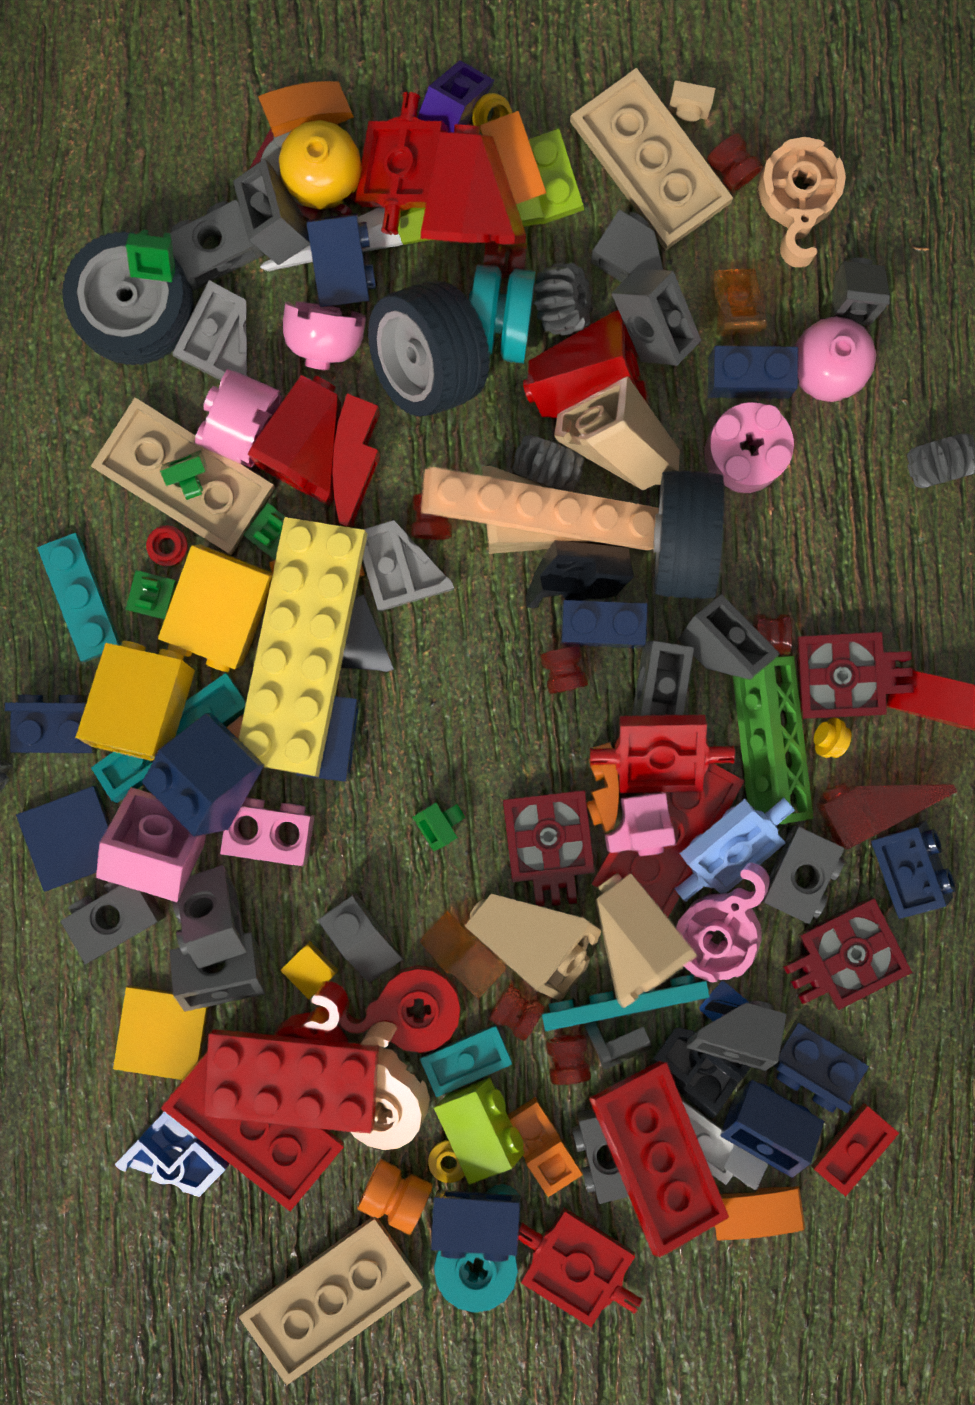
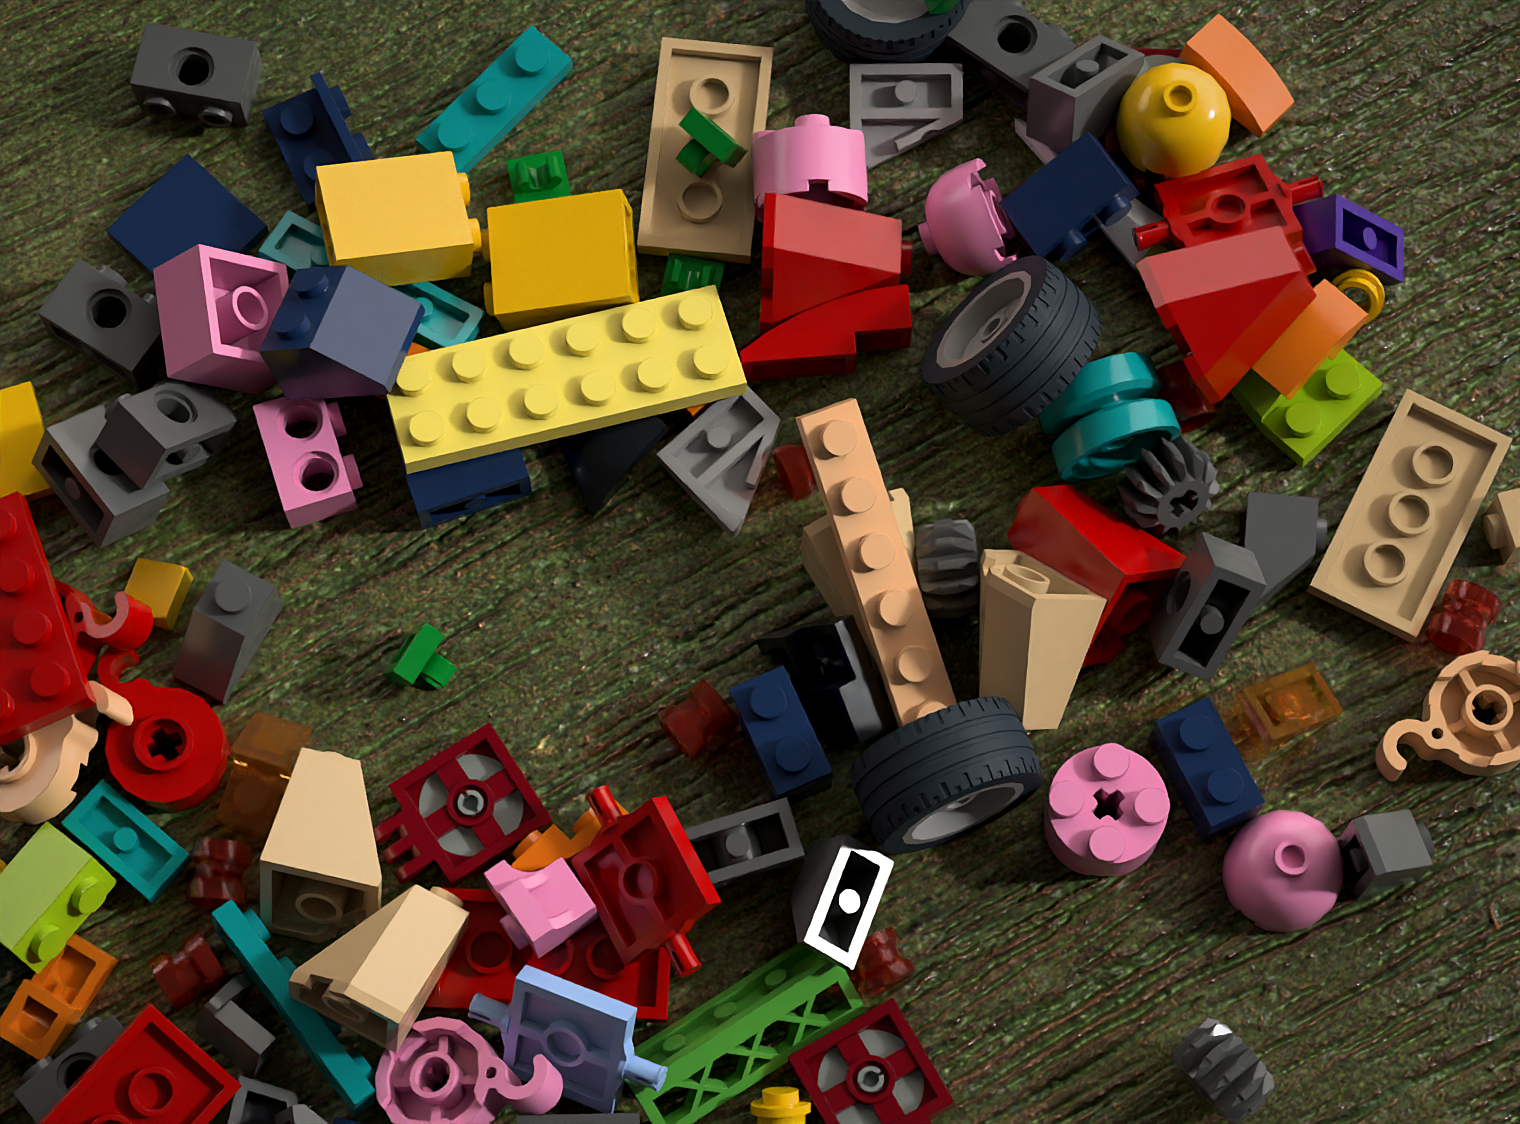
camera: 60 degrees right, 15 degrees down
red plate [146,525,188,567] -> none

